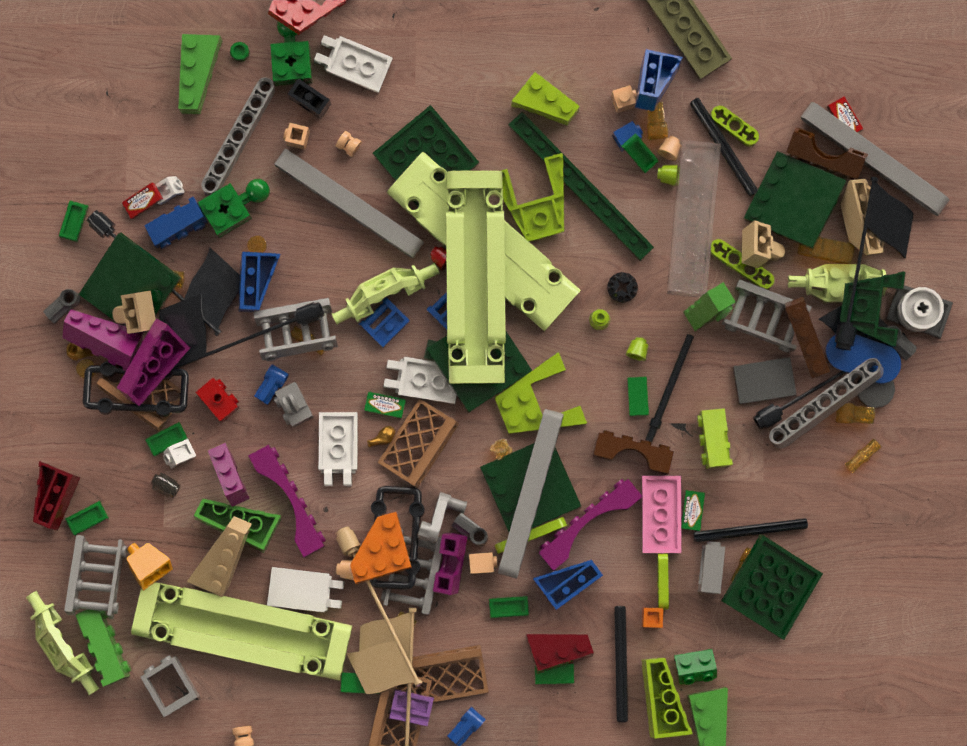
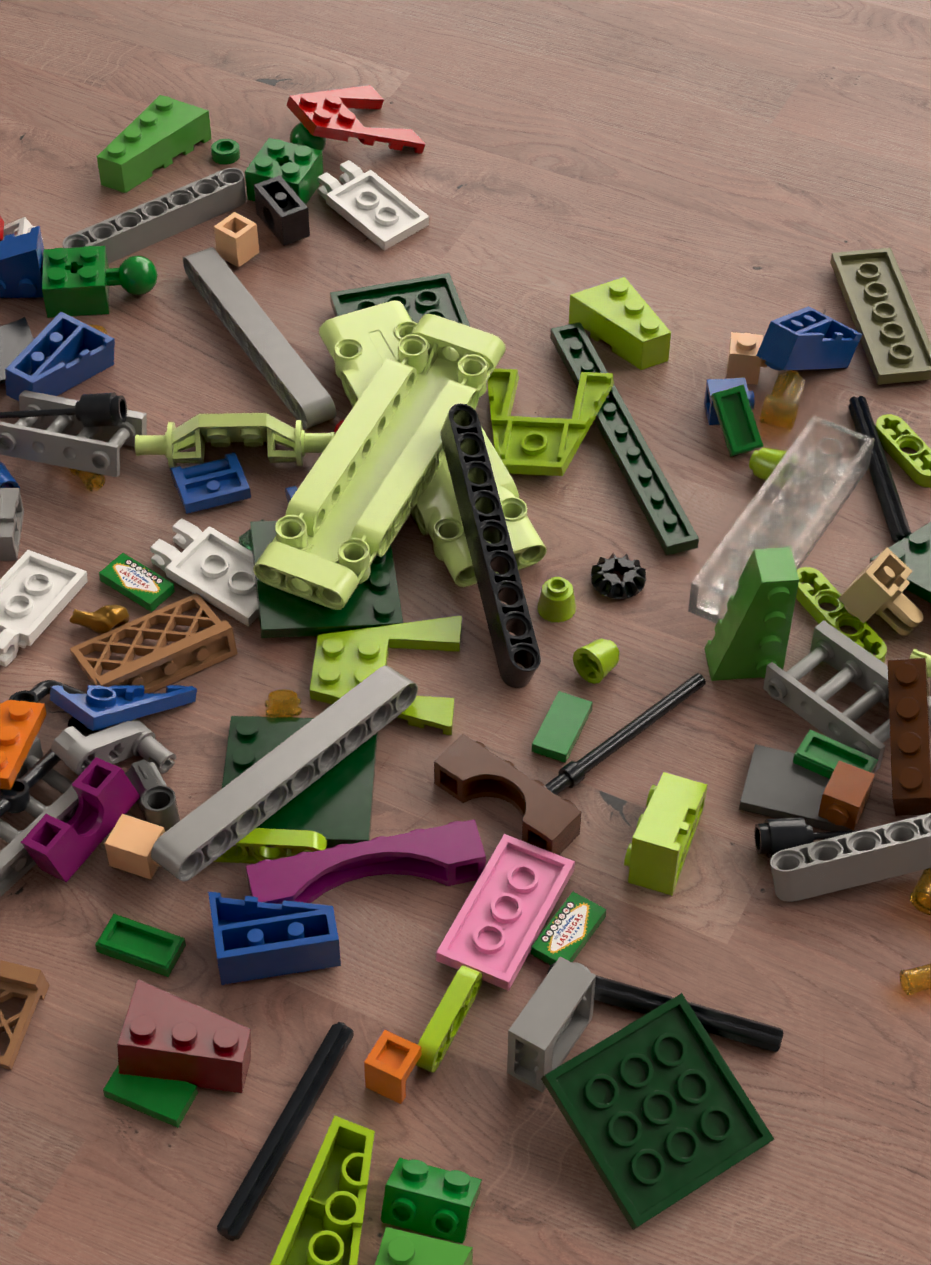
camera: 25 degrees right, 35 degrees down
light nougat wheel [336,131,362,157] -> none
light nougat hat [657,136,681,161] -> none
none -> blue wing [50,685,197,731]
none -> black beam [440,403,541,688]
none -> green tile [793,729,879,779]
none -> dark orange brick [818,761,875,830]

